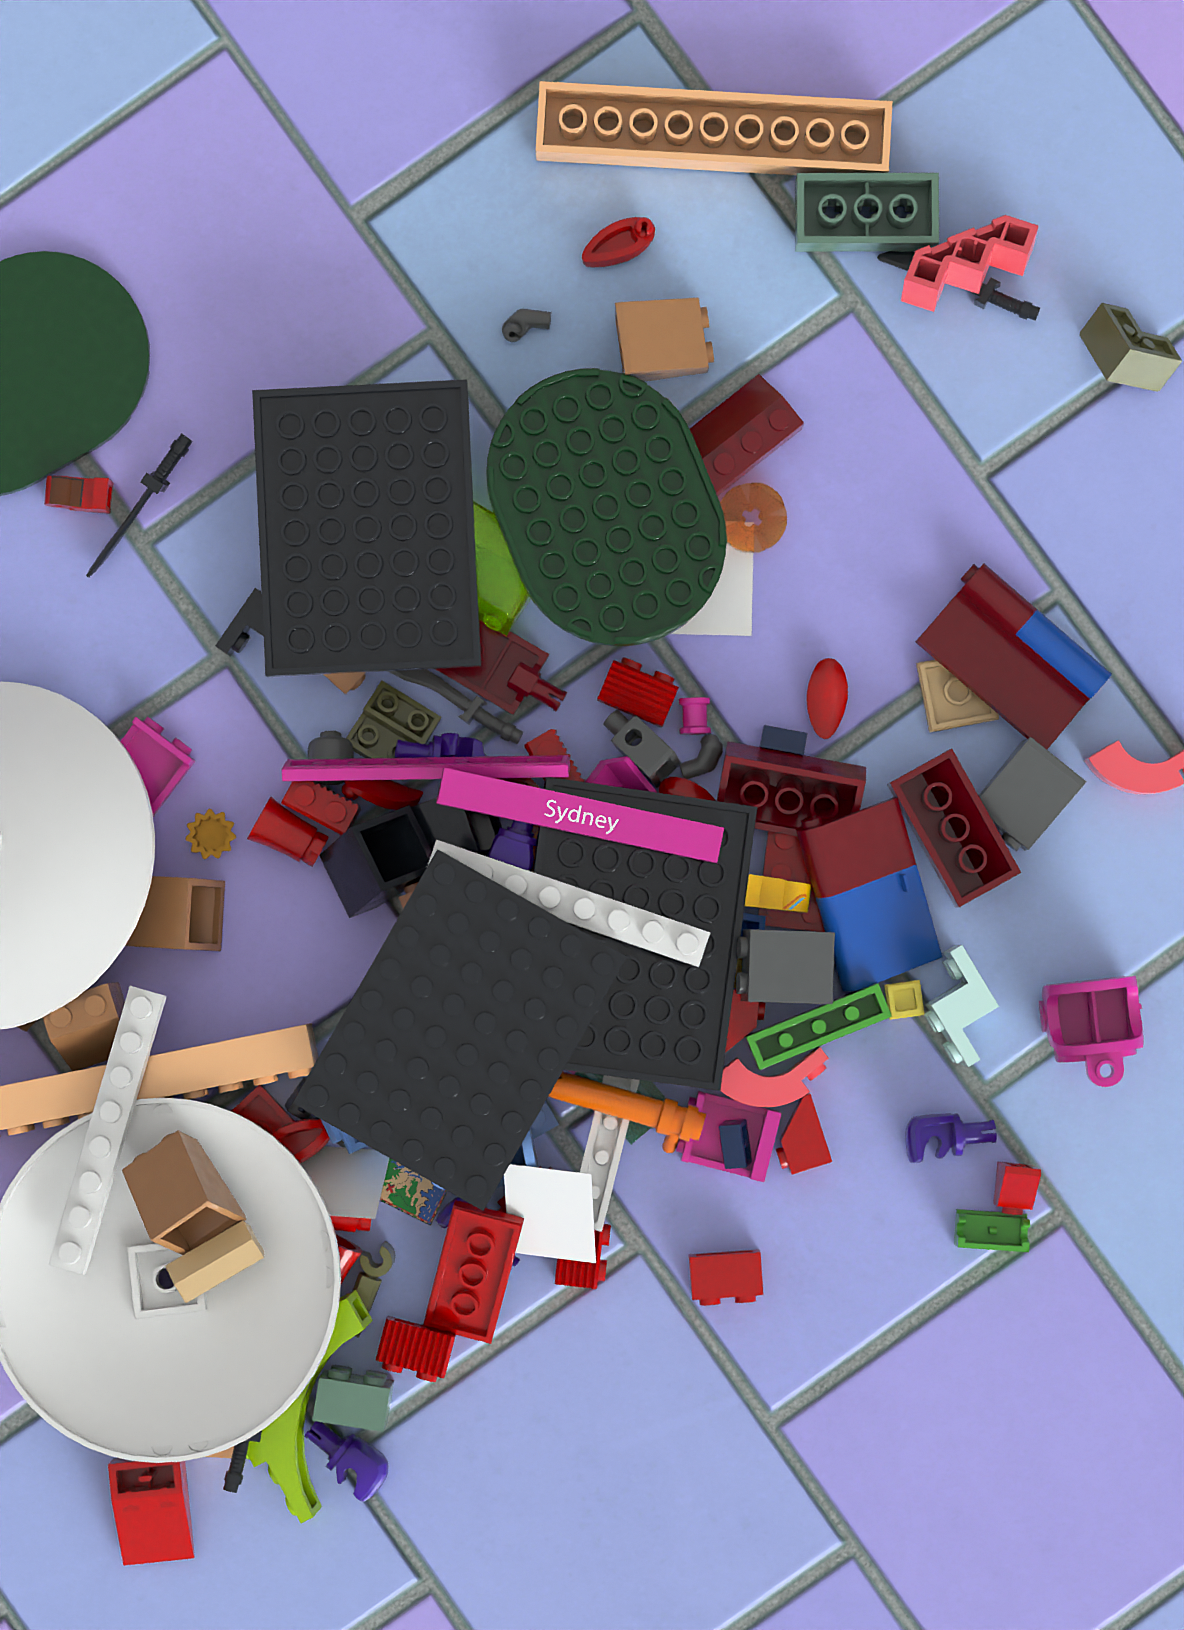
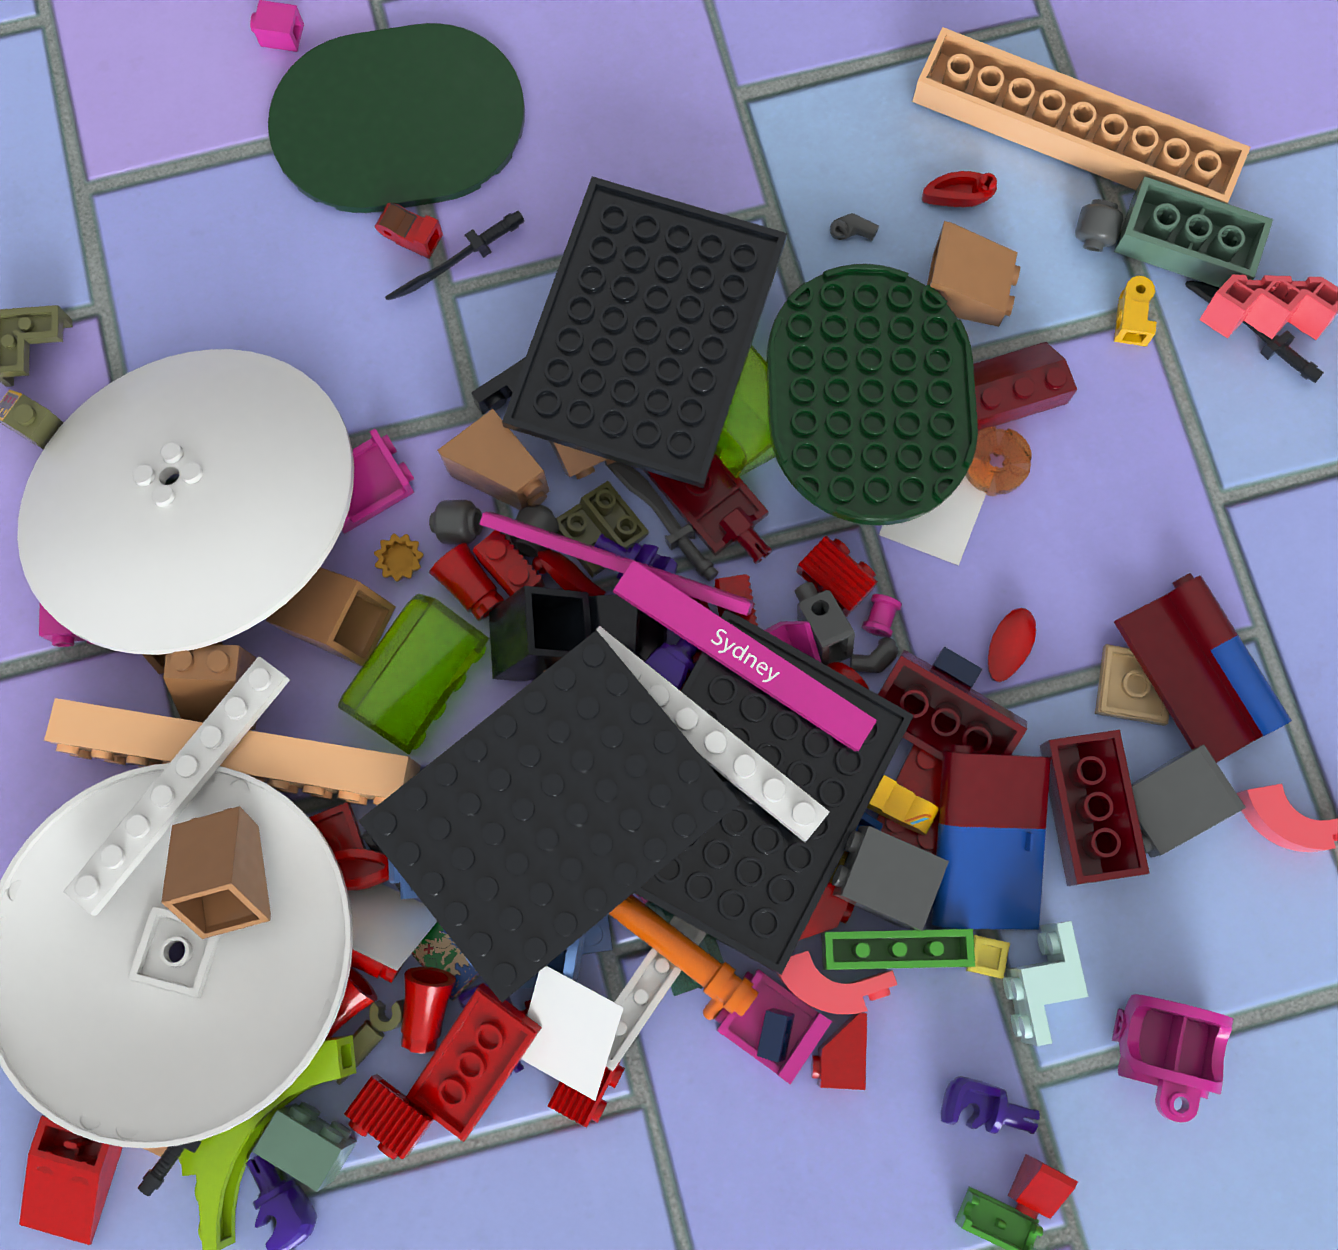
camera: 20 degrees right, 10 degrees down
tan piece [165,1220,264,1303] -> none
red brick [688,1249,764,1306] -> none
none -> clear neon green windscreen [338,594,490,755]
none -> red plant [401,967,456,1054]
none -> dark grey head [429,500,483,544]
none -> medium nougat slope [437,409,550,510]
none -> dark grey head [1075,199,1123,252]
none -> yellow leg [1114,276,1157,347]

